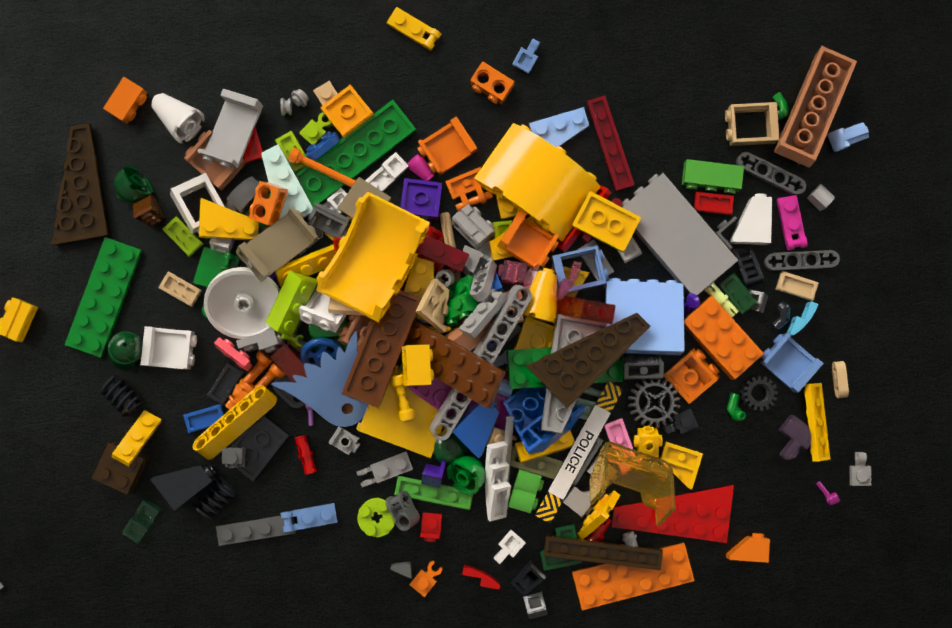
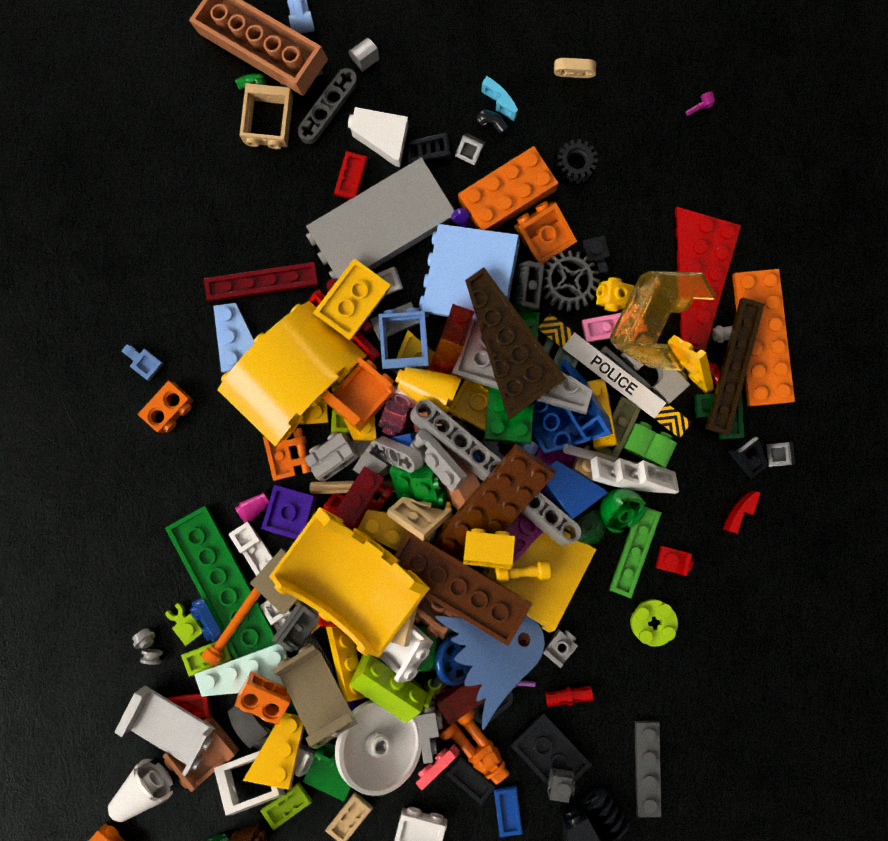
camera: 75 degrees left, 0 degrees up
yellow beam [193,385,277,460] -> none
medium blue plate [280,503,337,532] -> none
tan plate [313,81,337,106] -> none
light orange plate [320,85,374,138] -> none
light grey hinge [357,451,413,487] -> none
dark grey piece [386,491,420,531] -> none
yellow plate [387,7,441,50] -> none
dark grey slope [391,561,412,578] -> none
orange plate [410,561,443,597] -> none
orange panel [417,116,477,176] -> none
dark purple panel [421,461,446,488] -> none
light grey bush [435,269,455,287] -> none
white plate [494,530,526,564] -> none
clear pink slope [557,261,582,301] -> none
yellow wing [660,442,703,489] -> none
bright green brick [682,159,744,194] -> none
yellowish green pin [704,282,739,318] -> none
dark grey bracket [715,217,737,250] -> none
dark green plate [719,273,758,315] -> none
orange slope [726,533,770,563] -> none
green arm [727,393,746,421] -> none
medium blue panel [759,333,824,393] -> none
dark grey beam [764,250,840,271] -> none
tan tile [775,271,819,301] -> none
dark pink plate [776,195,808,251] -> none
clear purple brick [779,415,811,460] -> none
yellow plate [804,383,830,462] -> none
light grey plate [850,452,871,486] -> none

